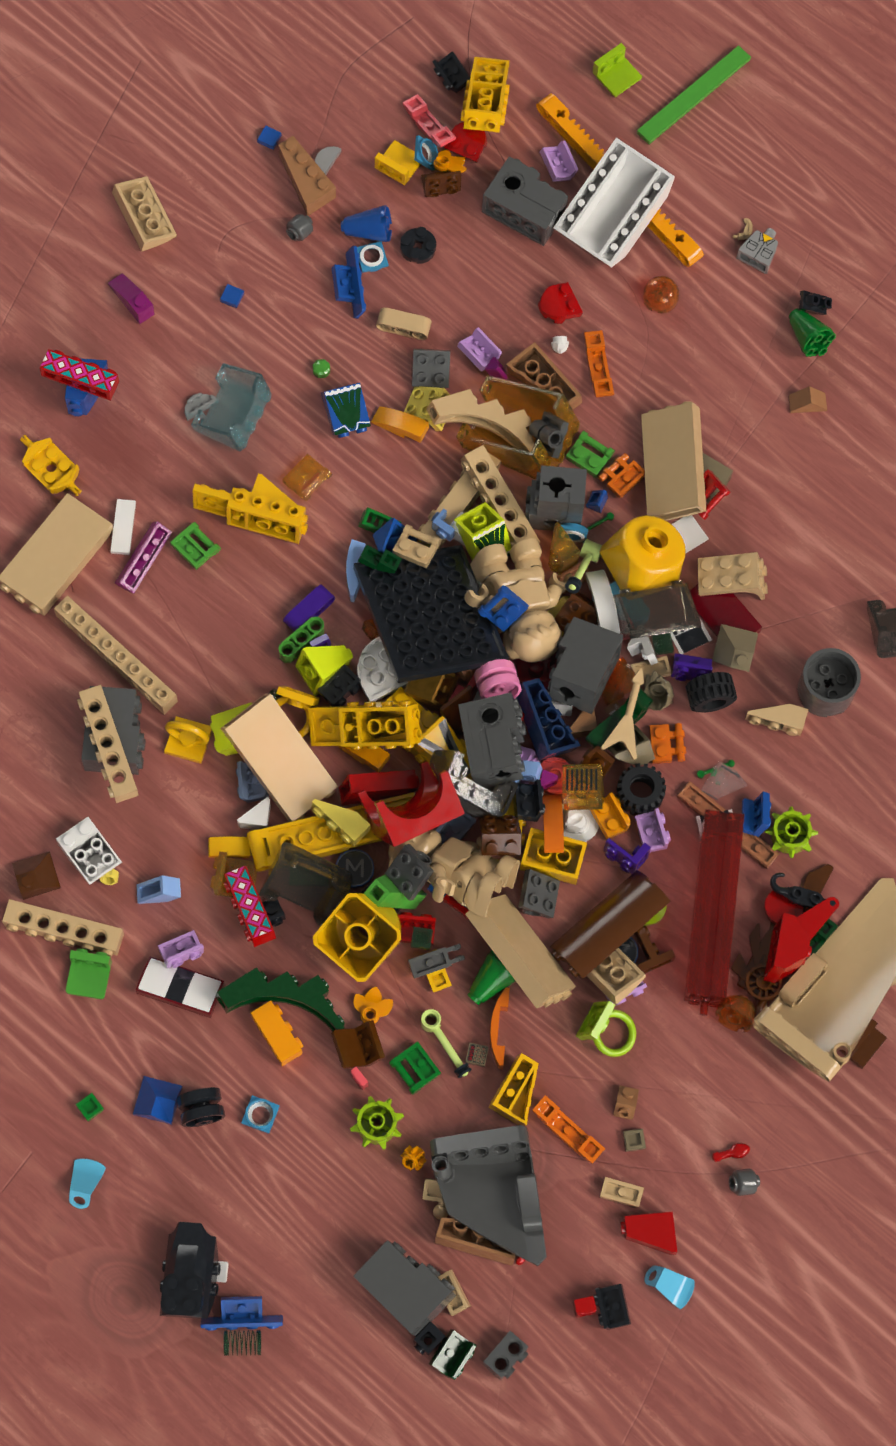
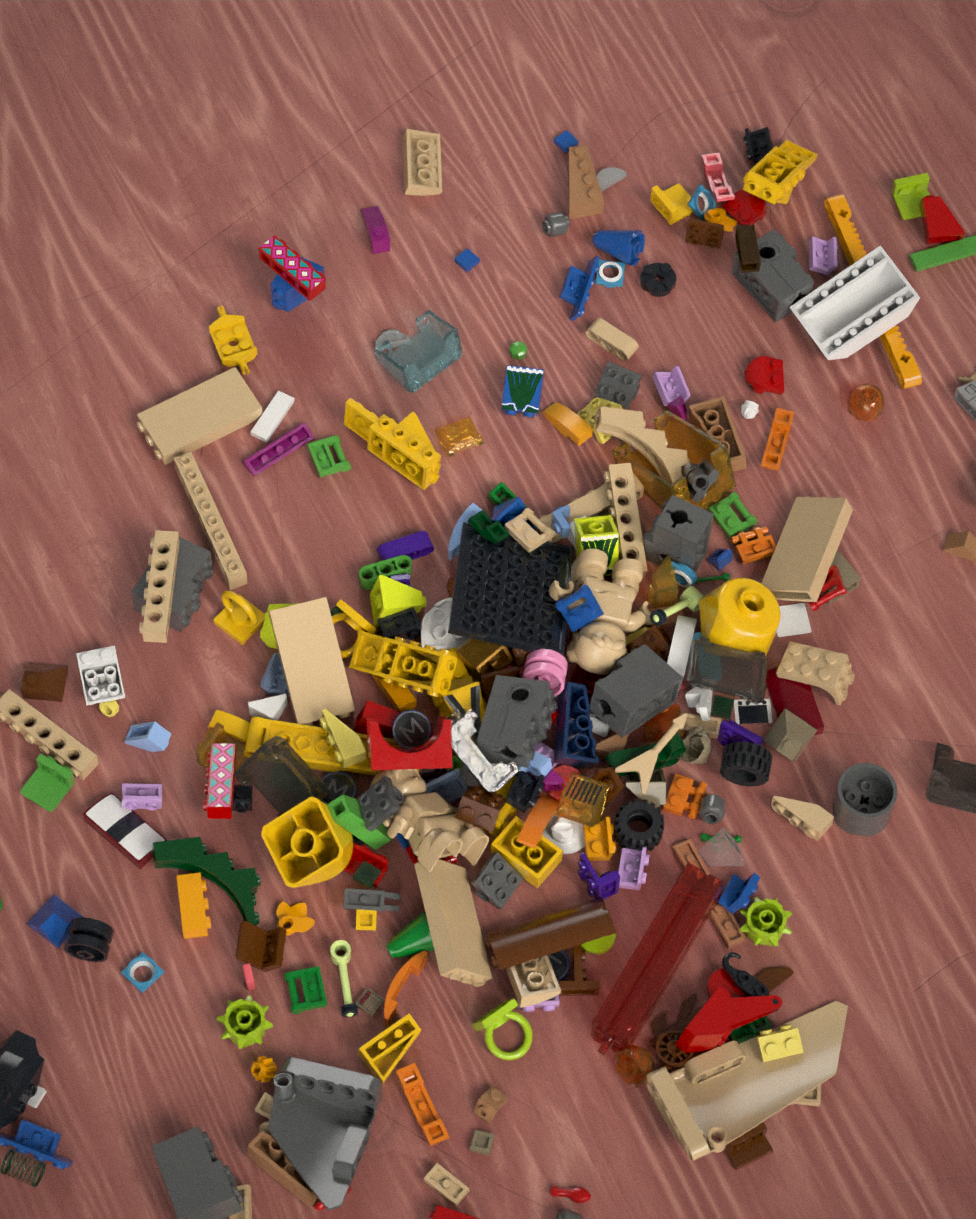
camera: 25 degrees right, 10 degrees down
none -> black tile [392,710,431,749]
none -> dark grey head [699,794,726,824]
none -> dark brown window [735,225,761,273]
none -> light yellow bracket [755,1024,803,1062]
none -> red slope [919,195,965,244]

